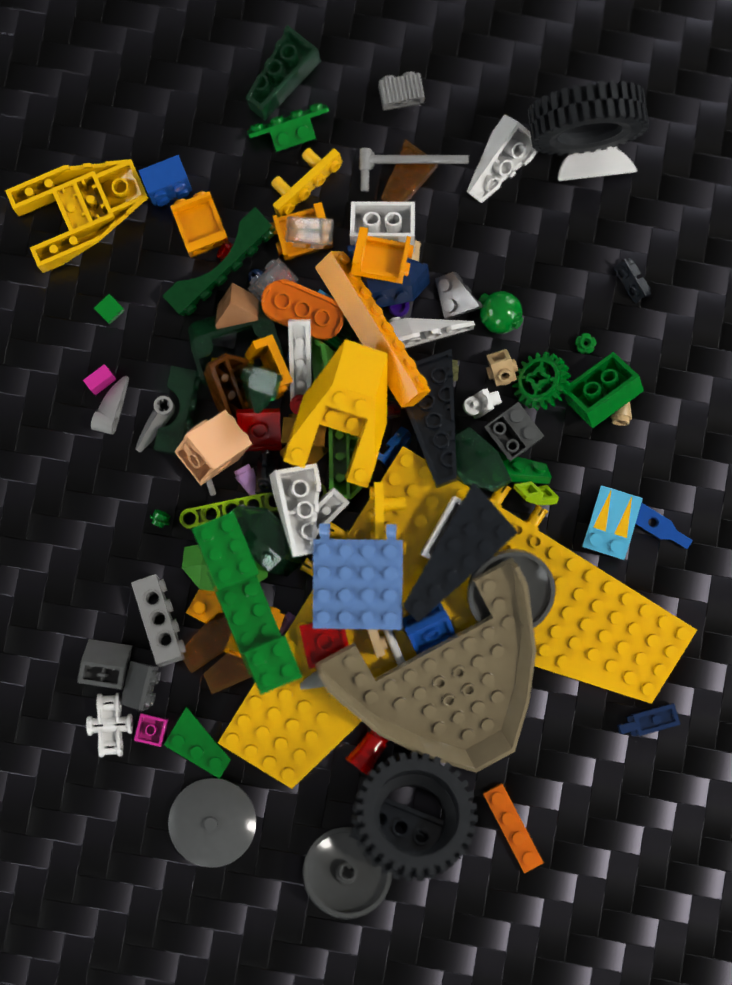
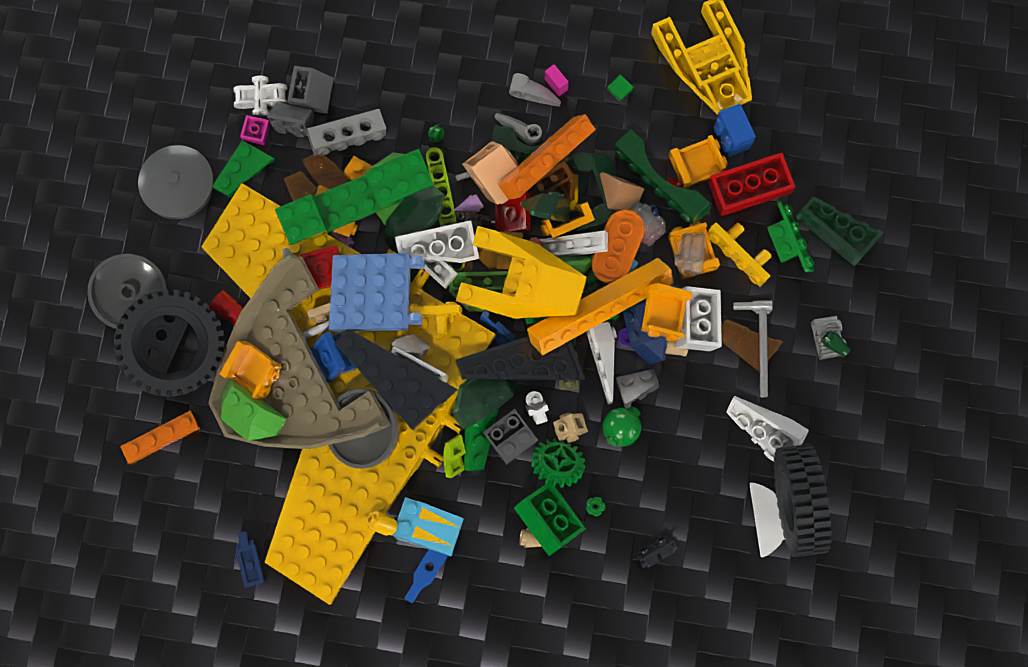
camera: 95 degrees right, 5 degrees down
none -> light orange panel [219,341,282,400]
none -> bright green wedge [221,378,287,441]
none -> yellow brick [367,510,398,536]
none -> light grey piece [392,334,430,360]
none -> orange brick [498,114,596,200]
none -> red brick [708,153,795,216]
none -> dark green cone [821,330,851,357]

